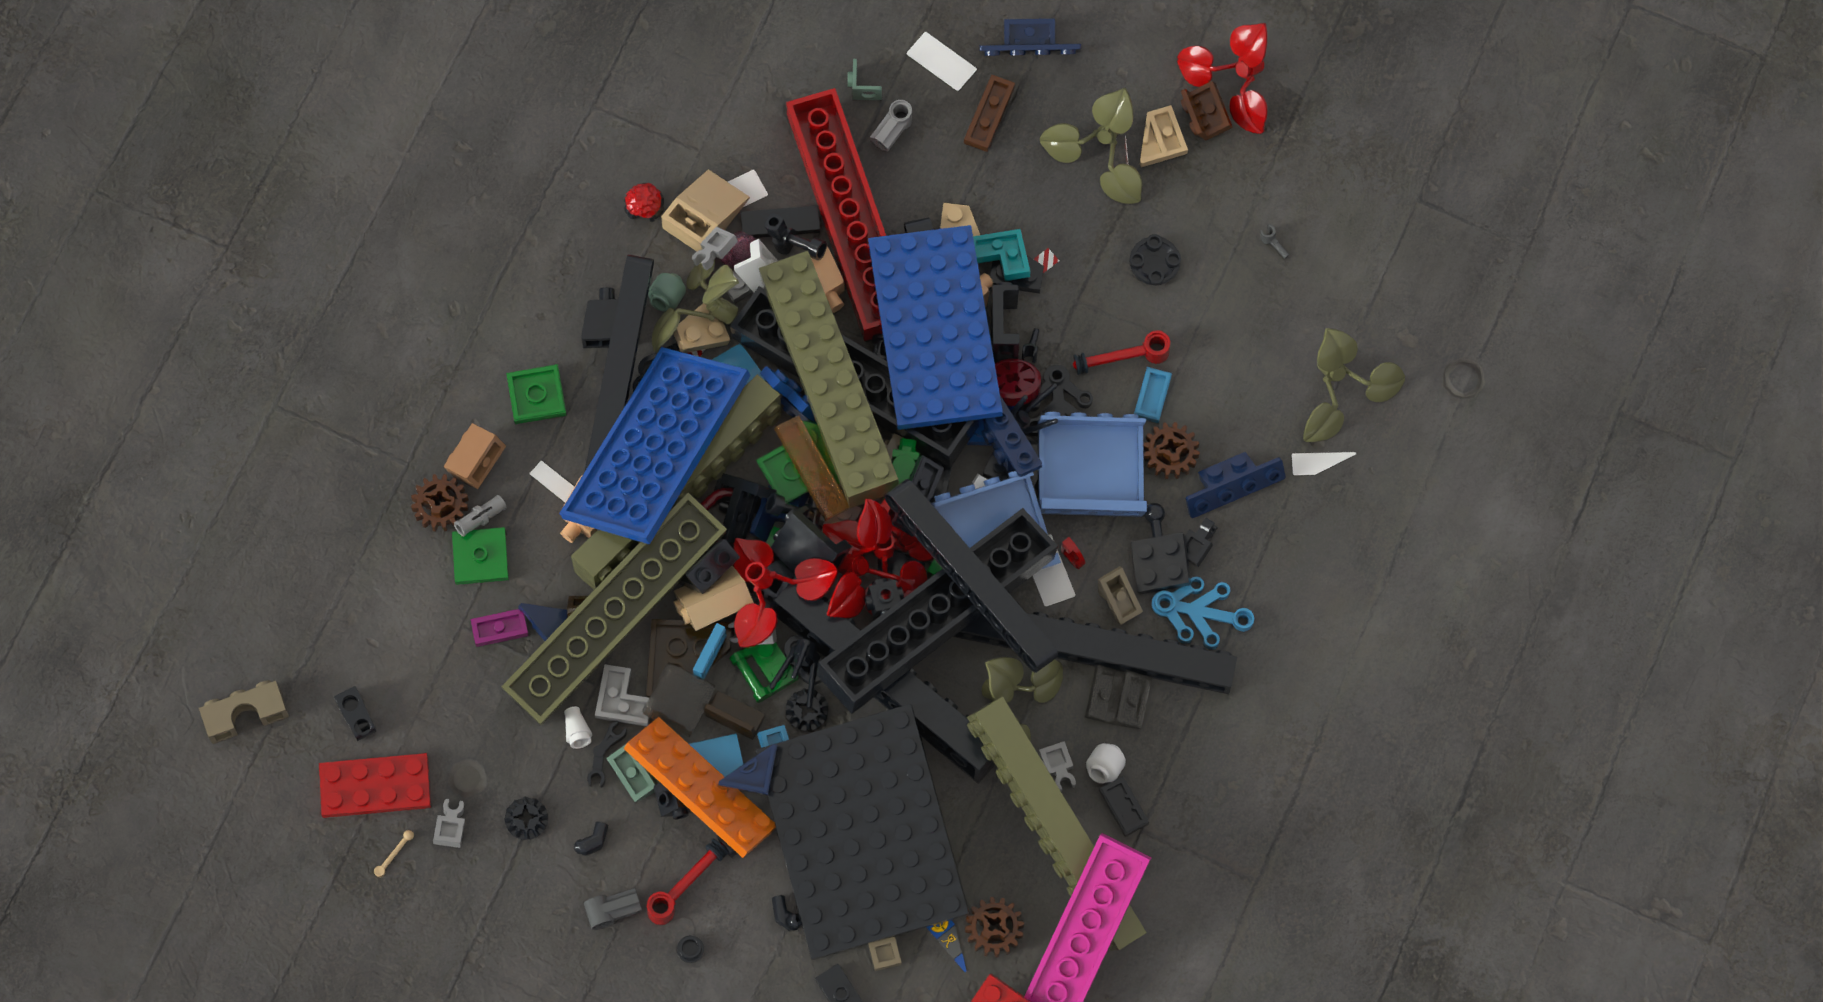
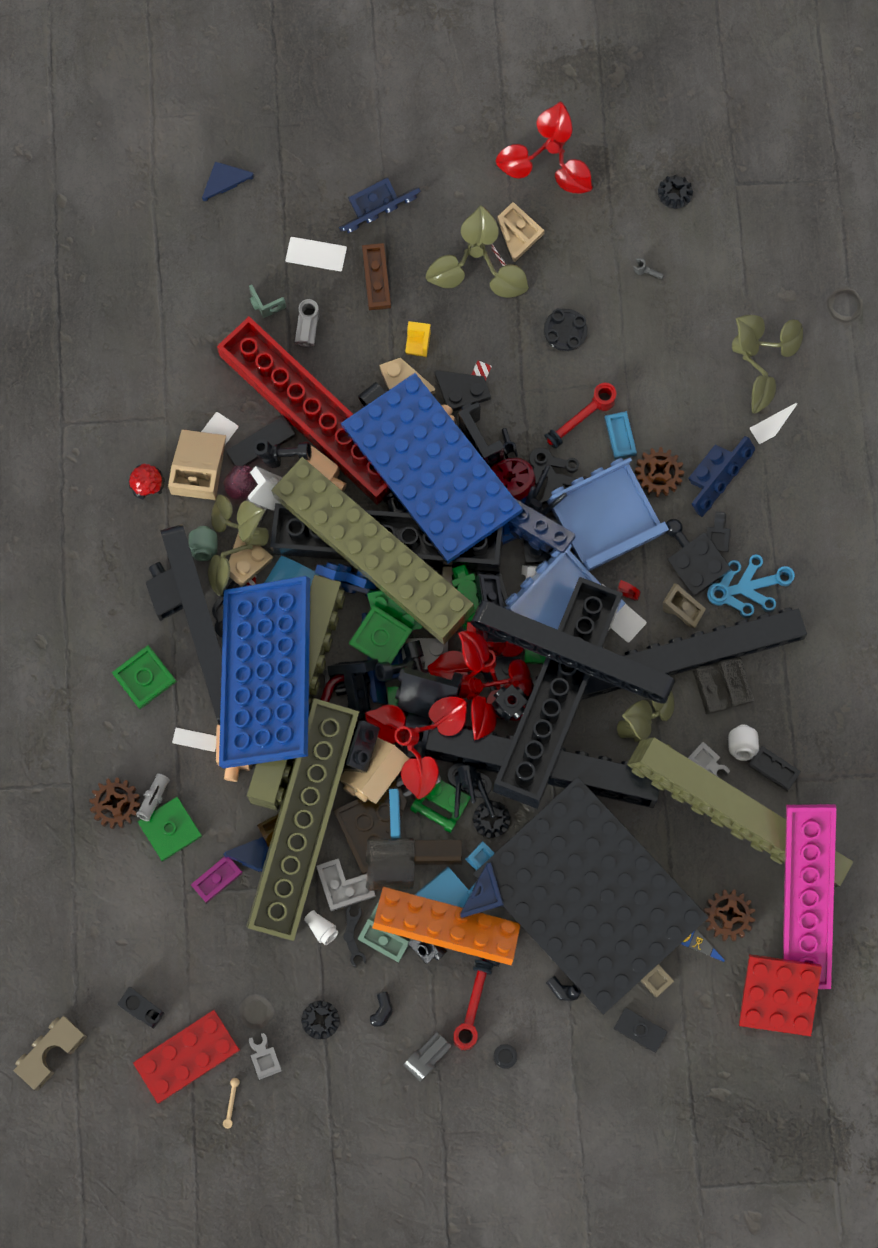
camera: 25 degrees left, 5 degrees up
medium nougat brick [444,423,506,489] -> none
light grey plate [692,226,738,270] -> none
clear orange plate [774,415,850,521] -> none
teal plate [973,229,1030,281] -> none
reddish brown bracket [1181,81,1233,141] -> none
none -> yellow panel [405,321,431,357]
none -> black gear [658,174,693,209]

